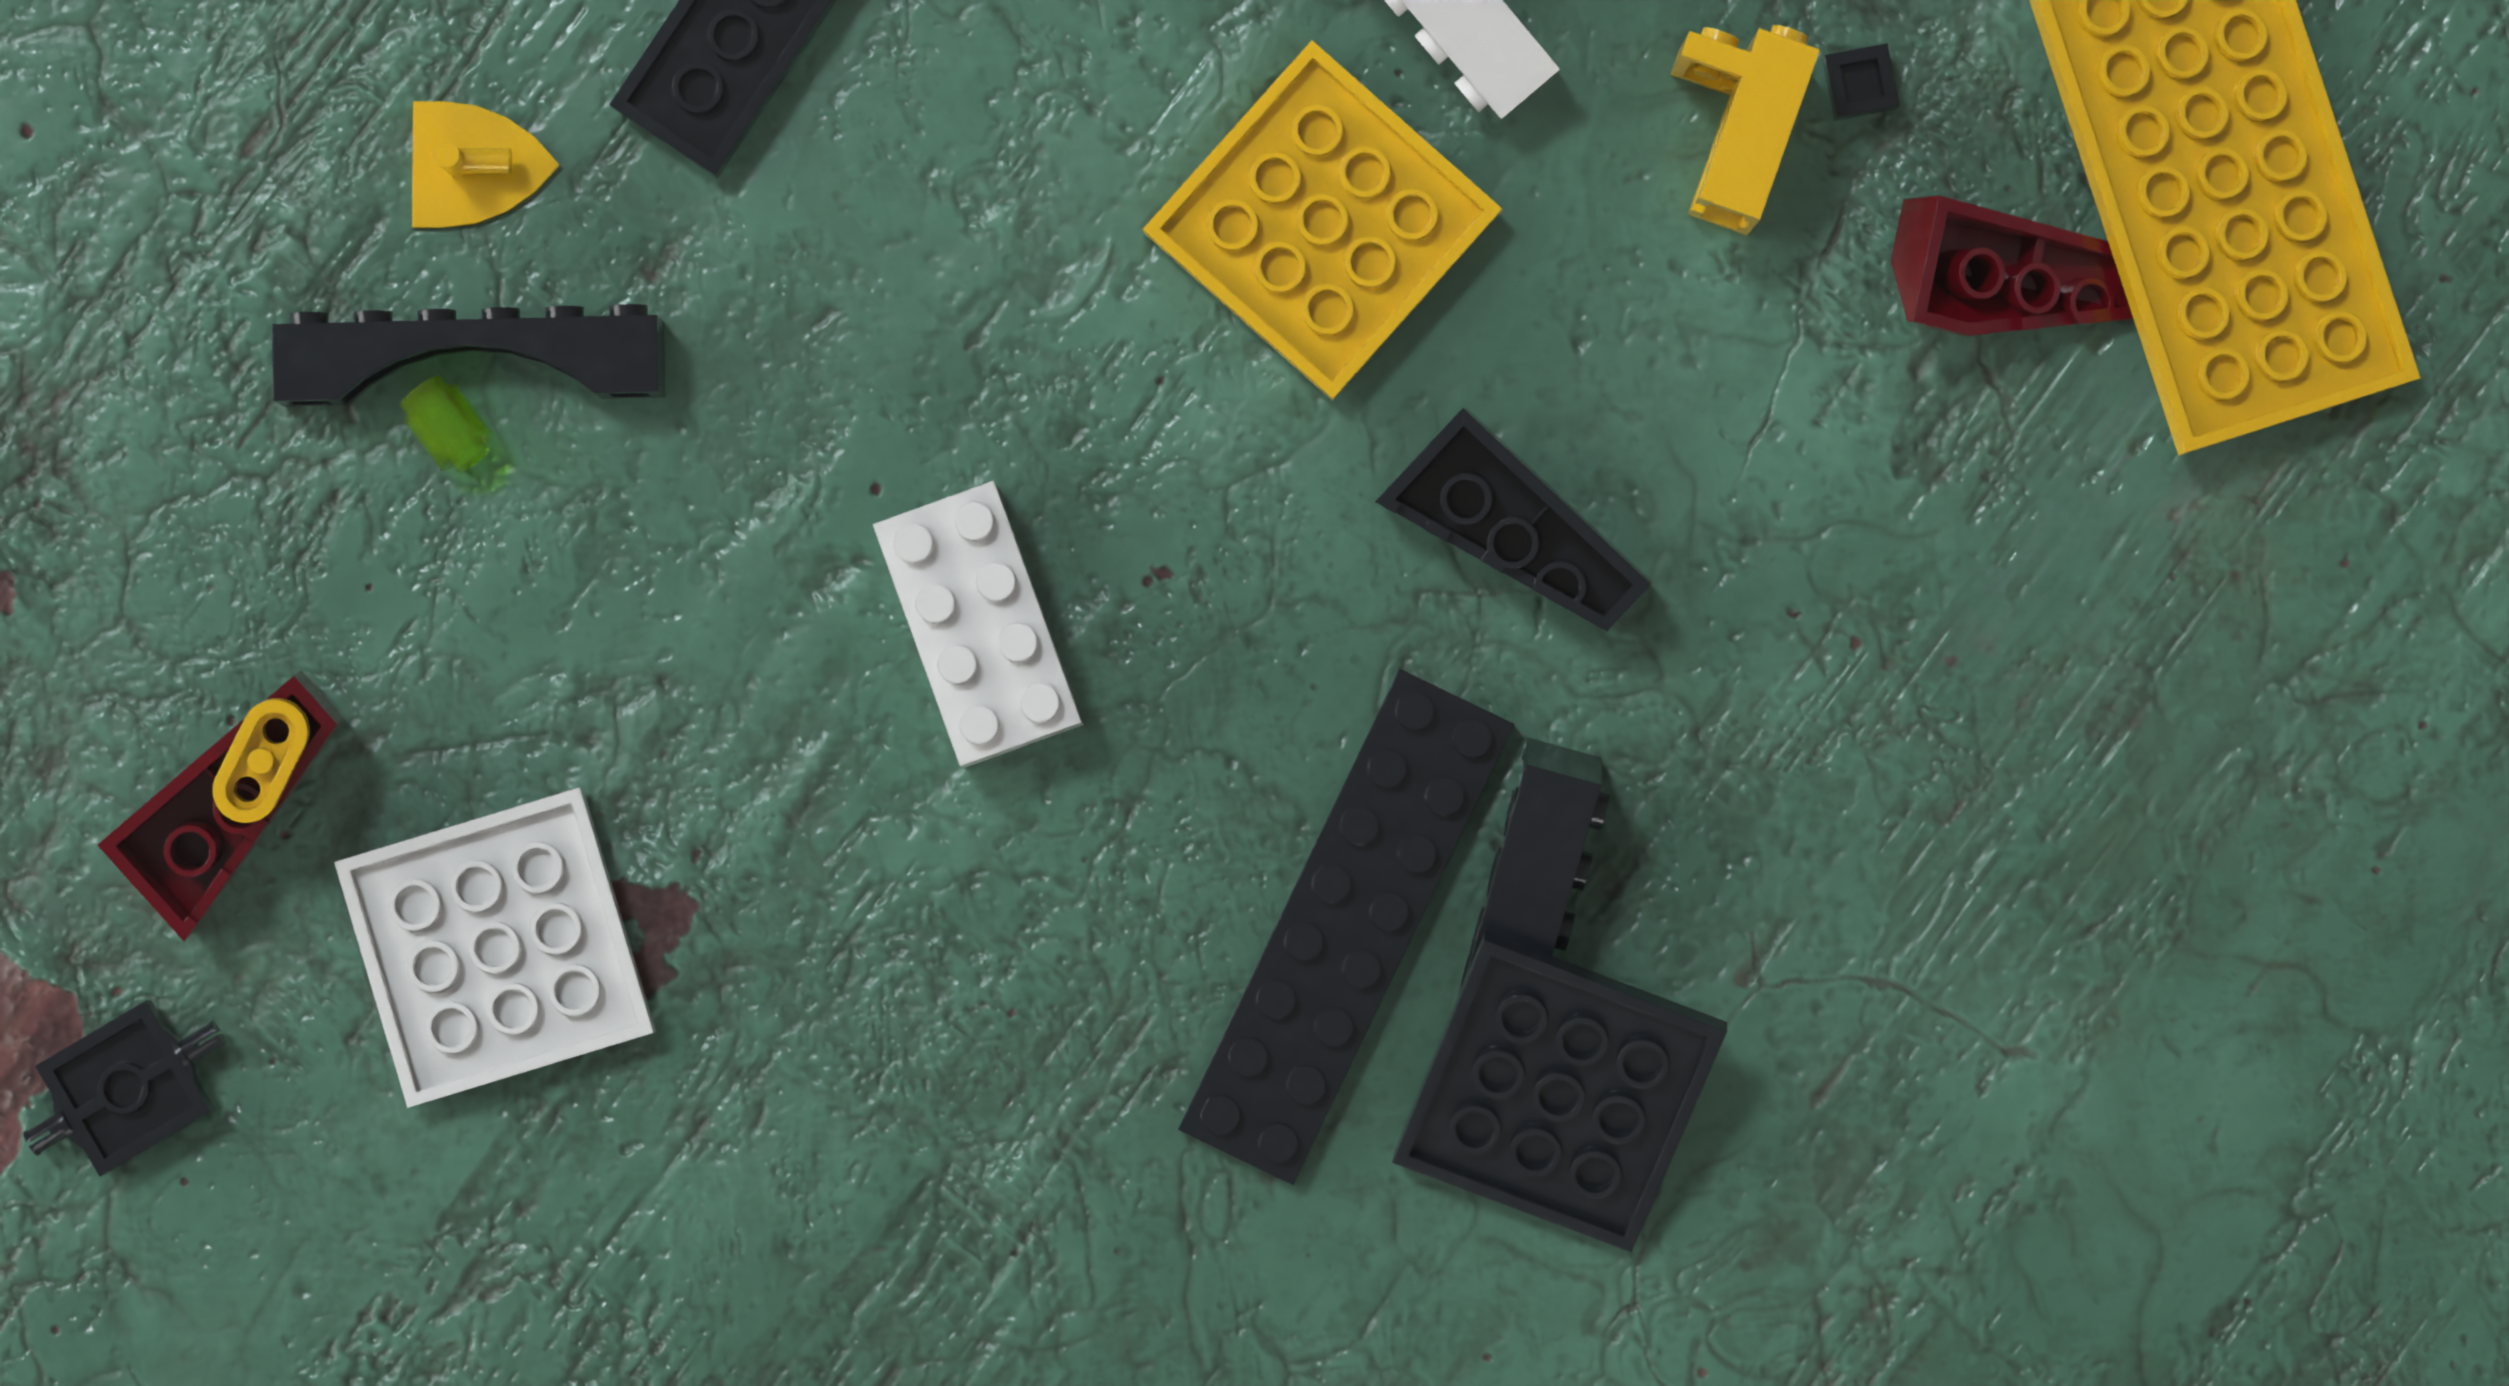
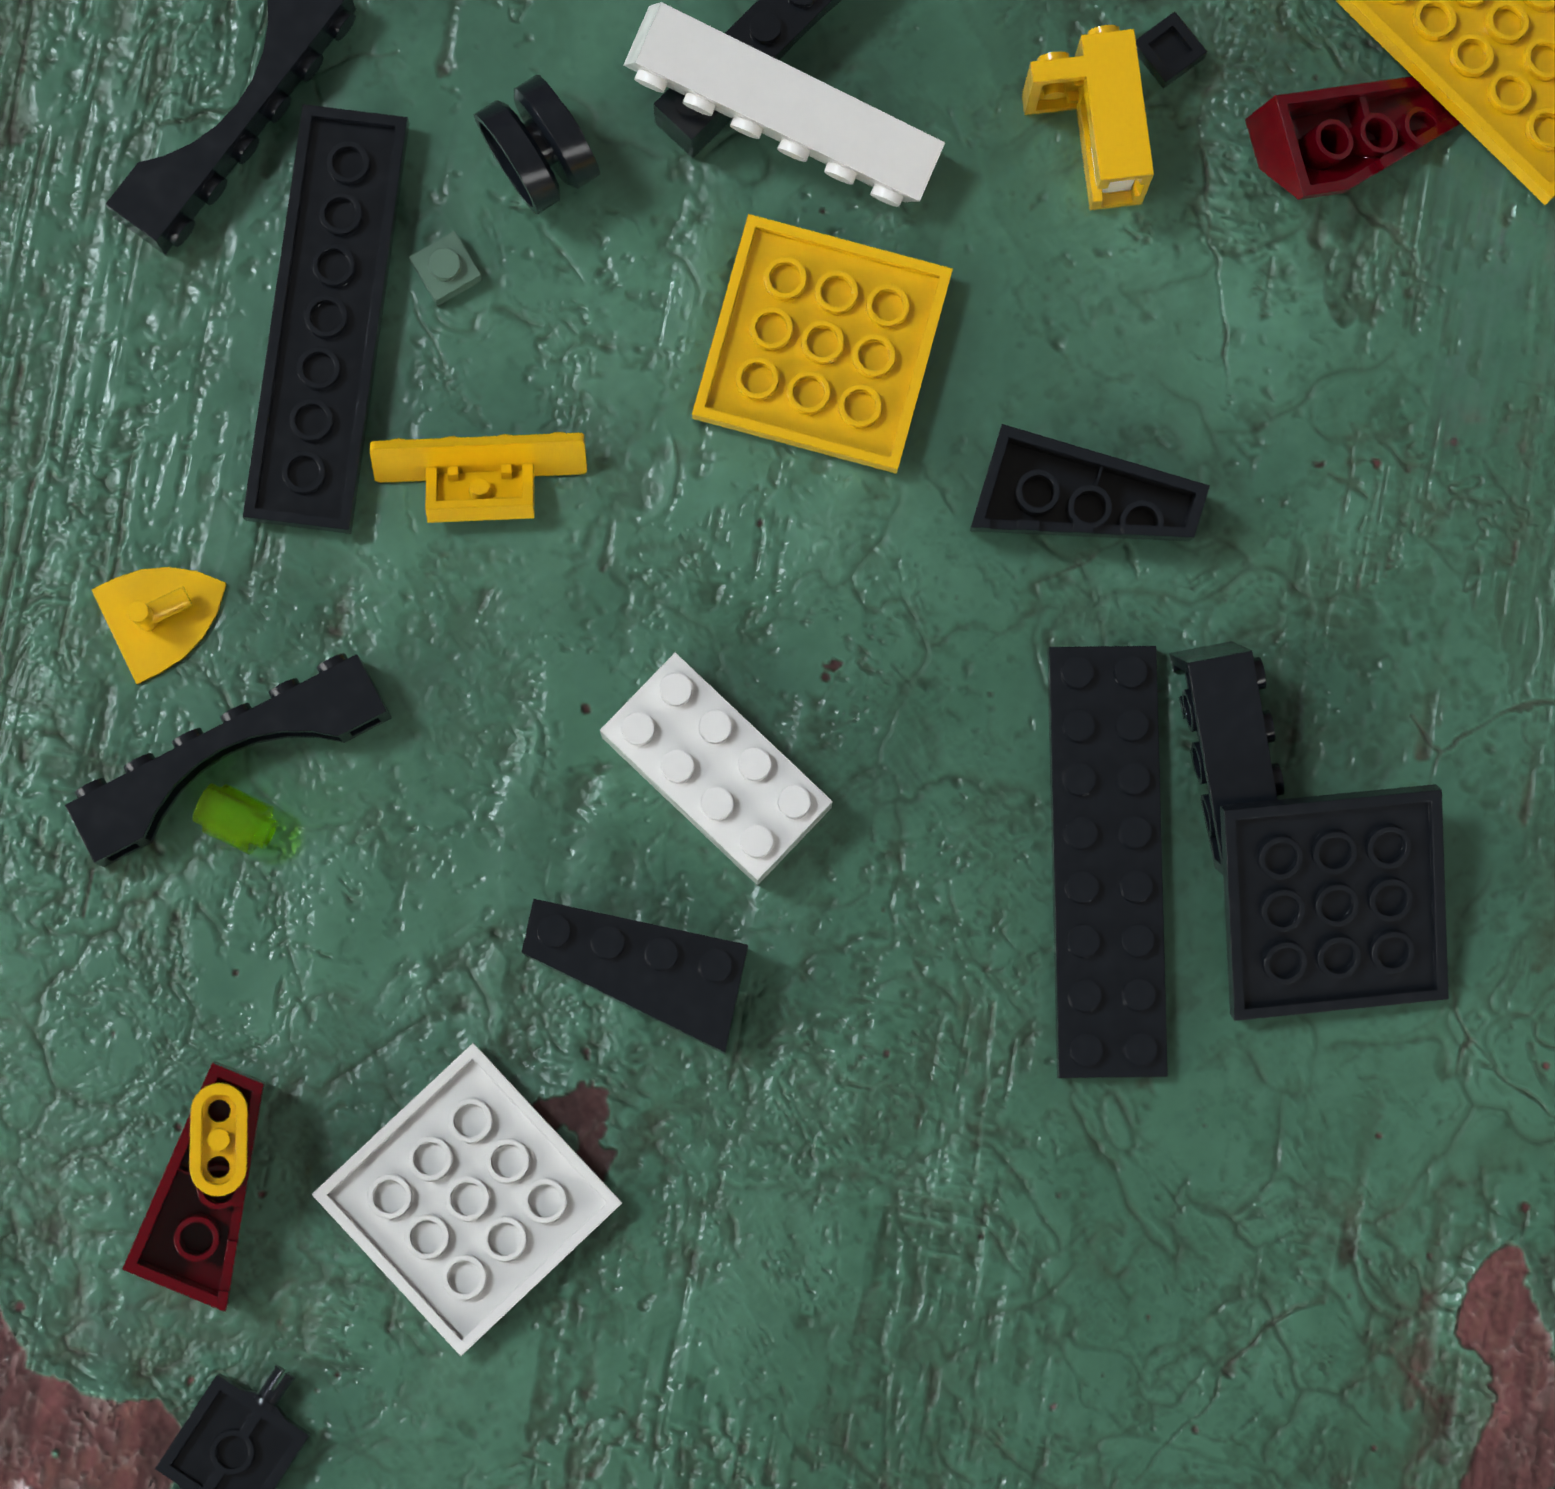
camera: 25 degrees left, 5 degrees down
none -> yellow bracket [370,432,587,523]
none -> black wedge [522,899,748,1054]

